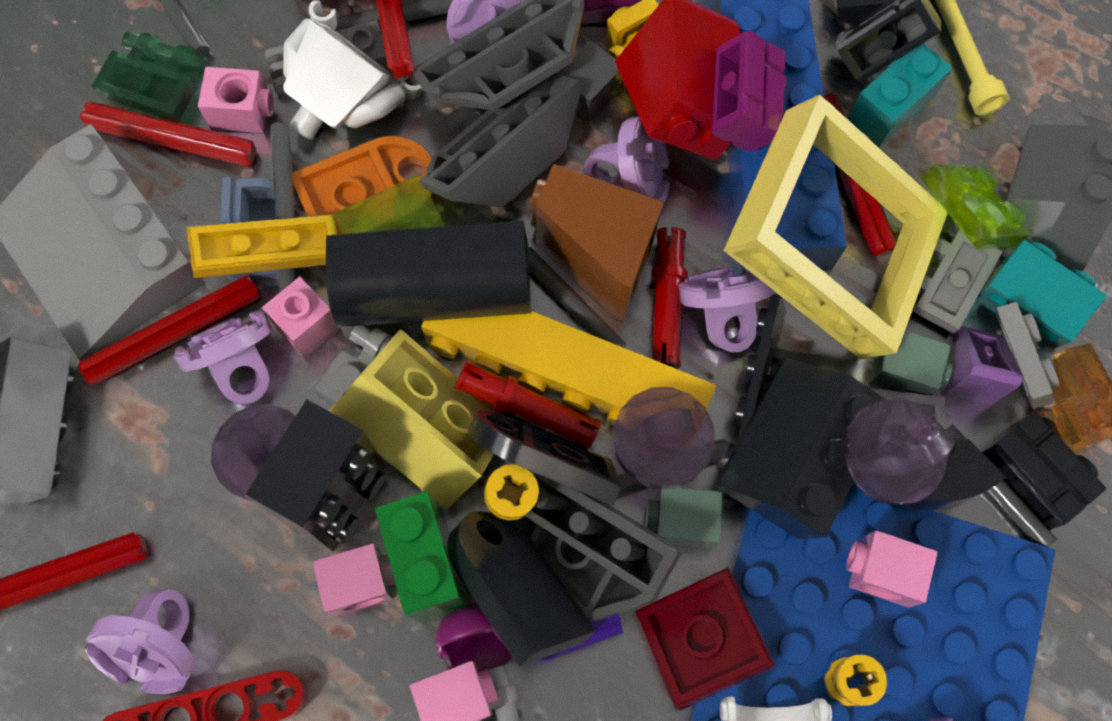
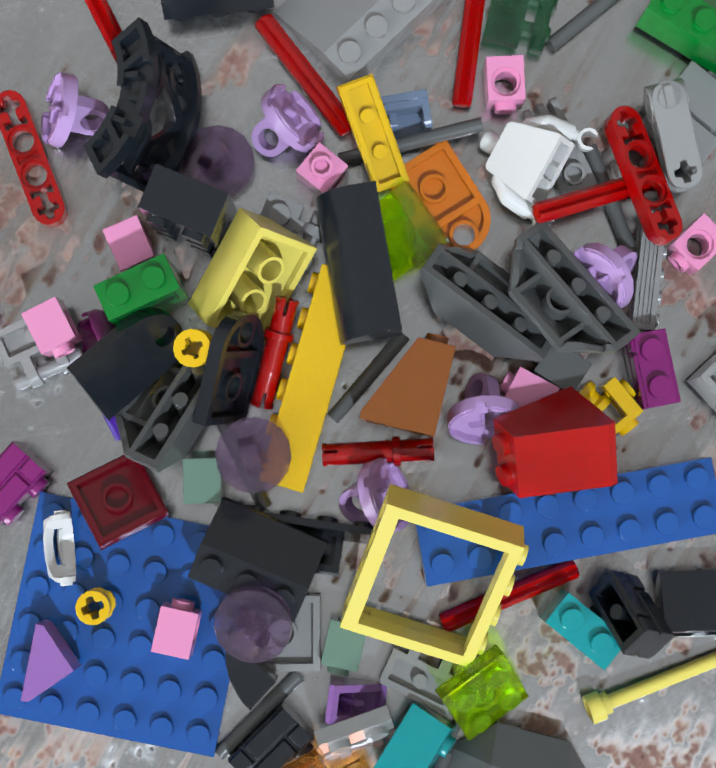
camera: 80 degrees right, 15 degrees up
magenta brick [712,31,787,152] -> none
none -> black fence [83,17,202,192]
none -> bright pink brick [499,367,560,407]

